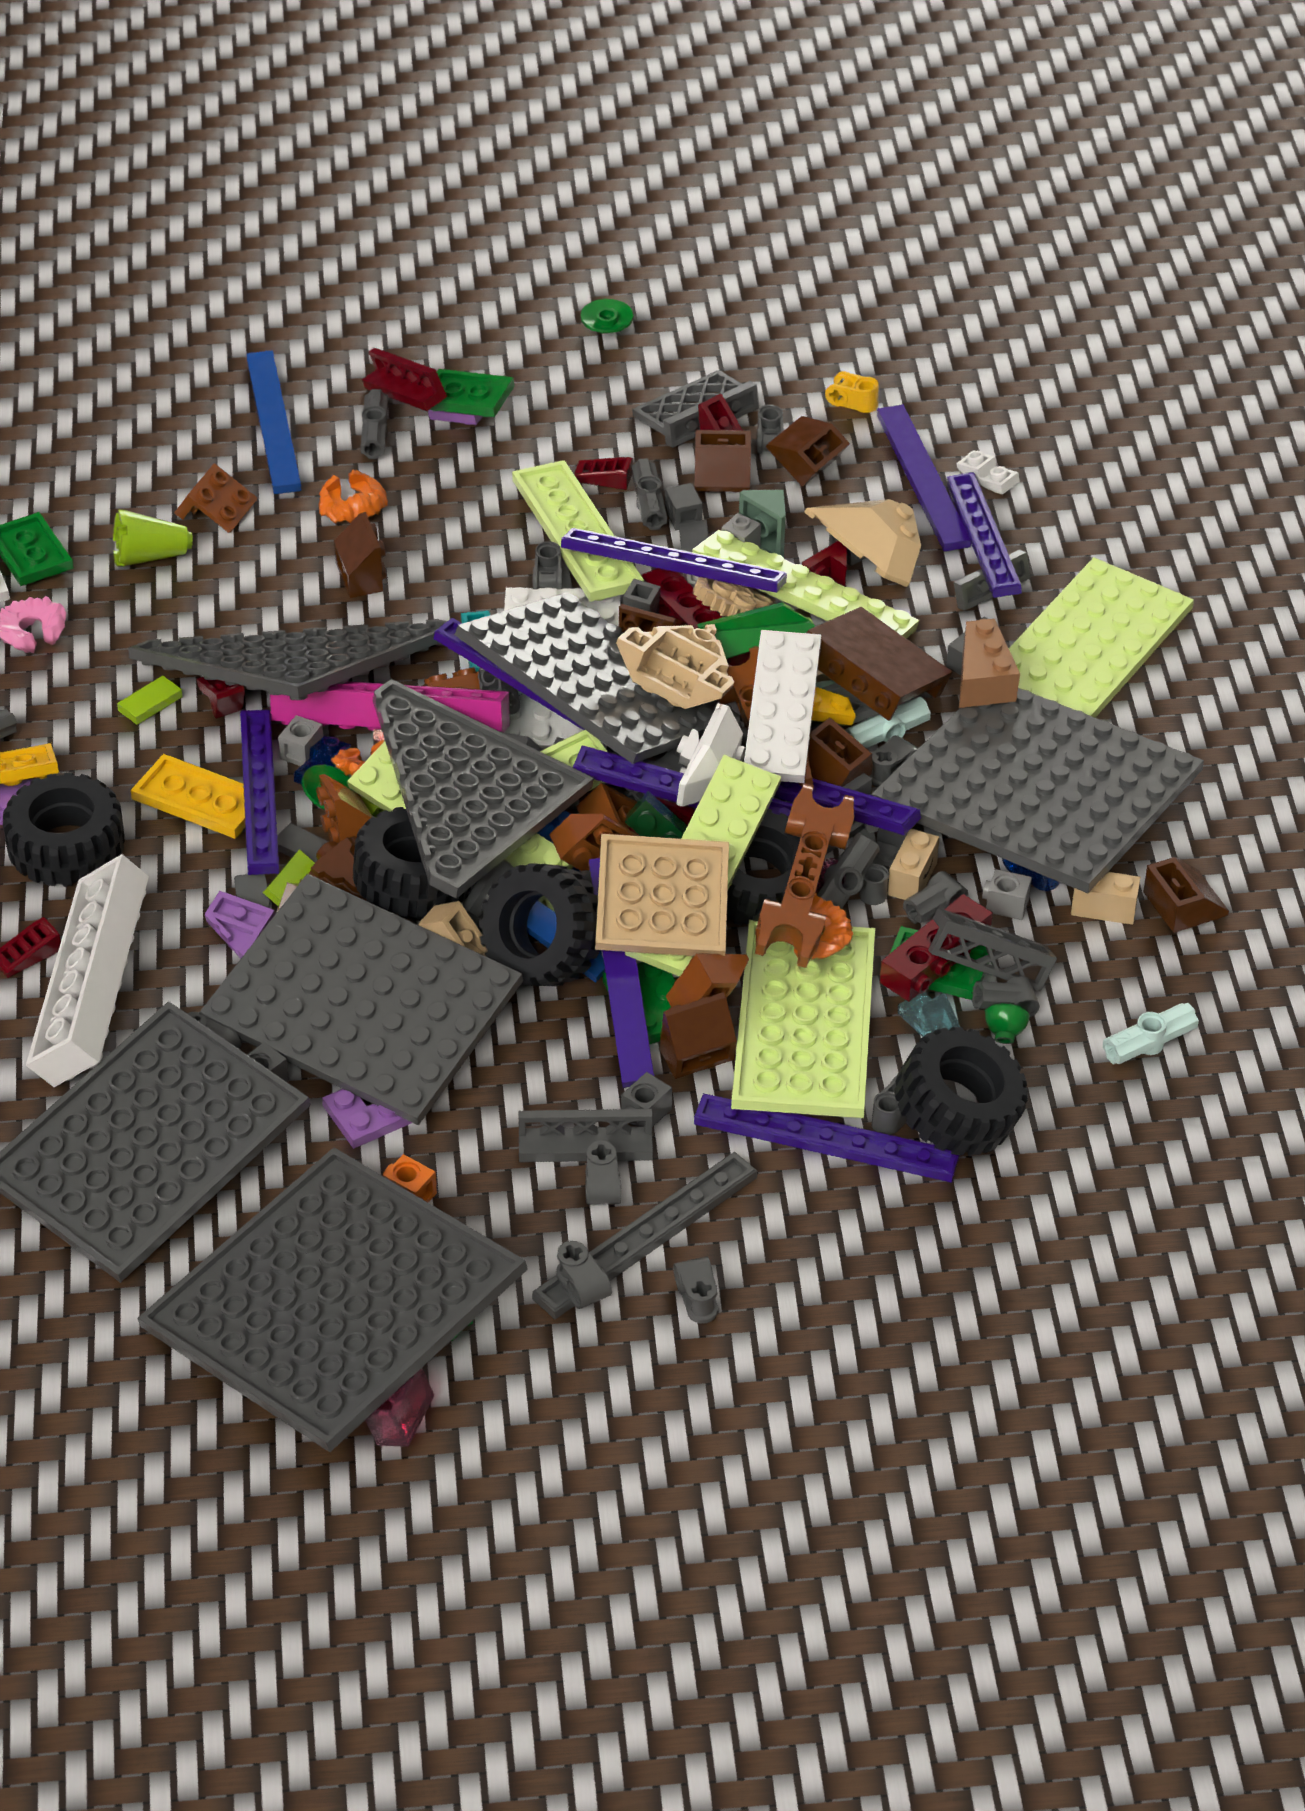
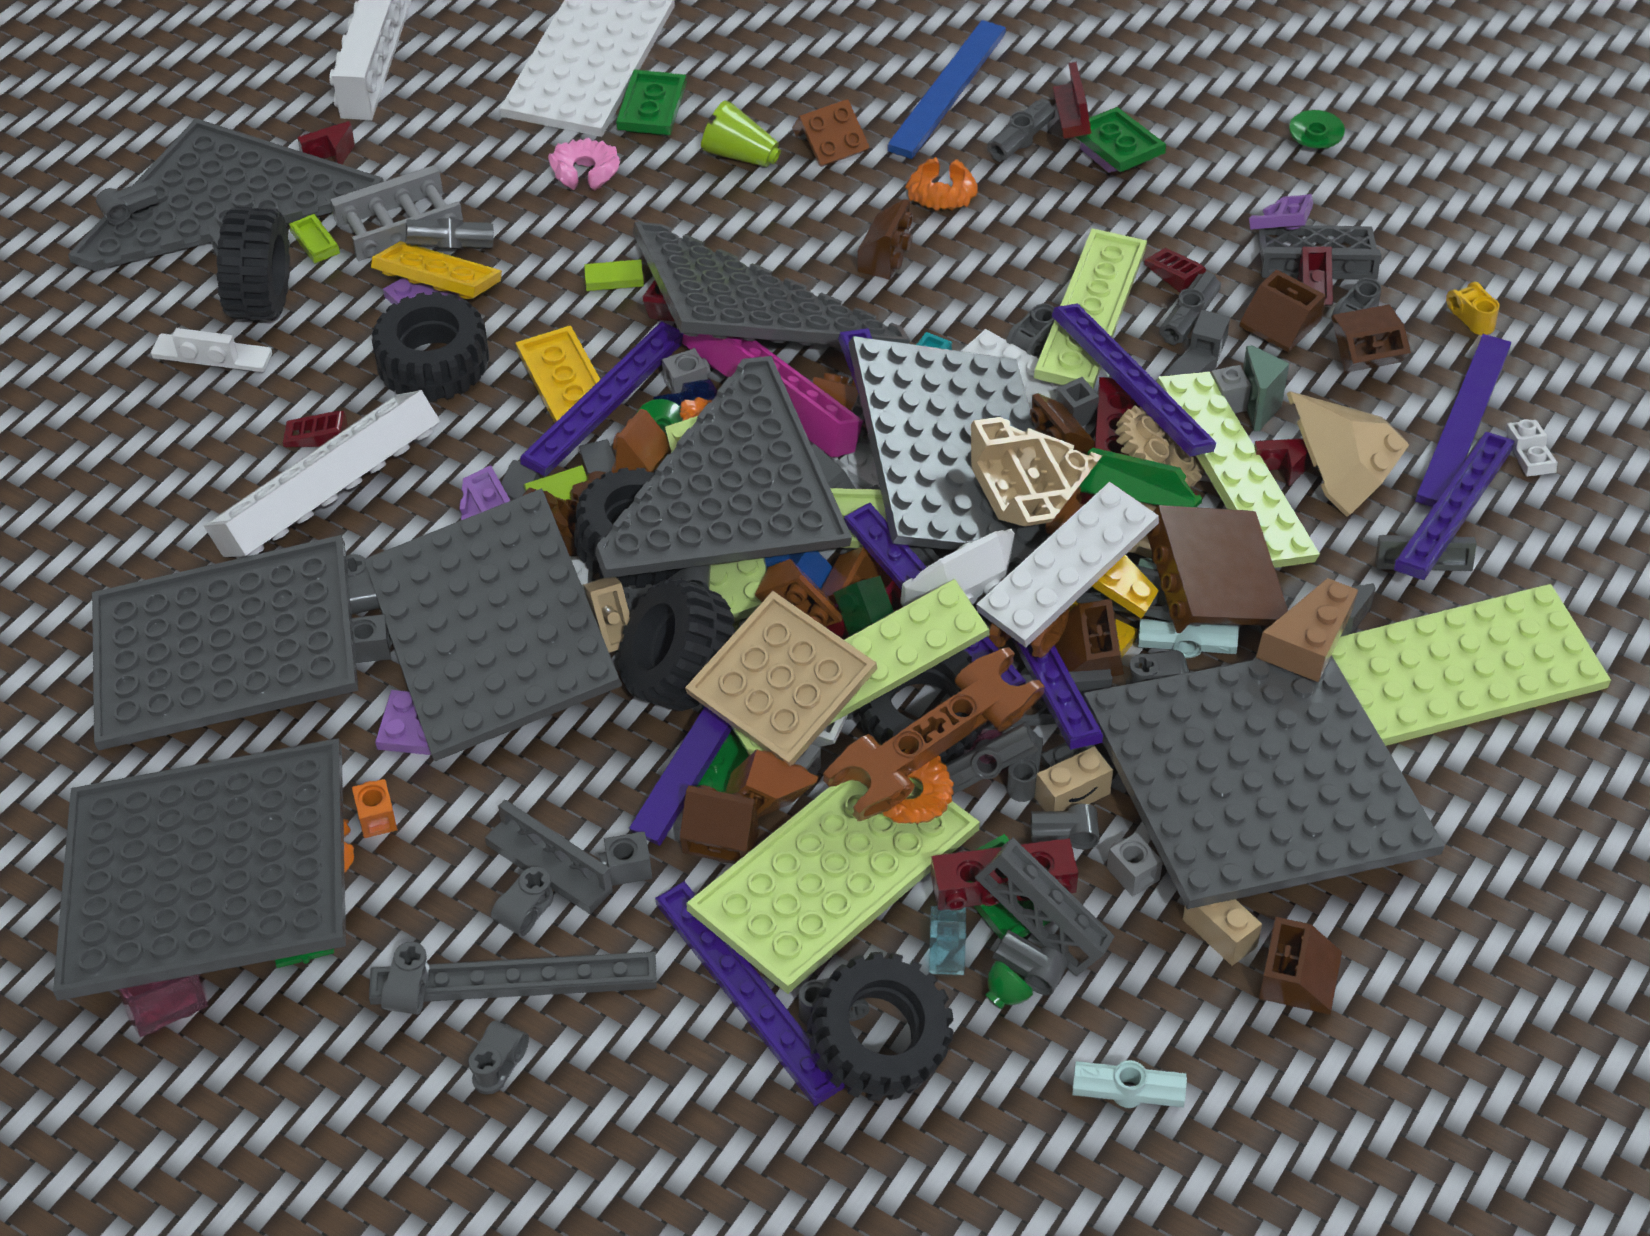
camera: 40 degrees right, 5 degrees up
none -> medium lavender wing [1249,194,1313,230]

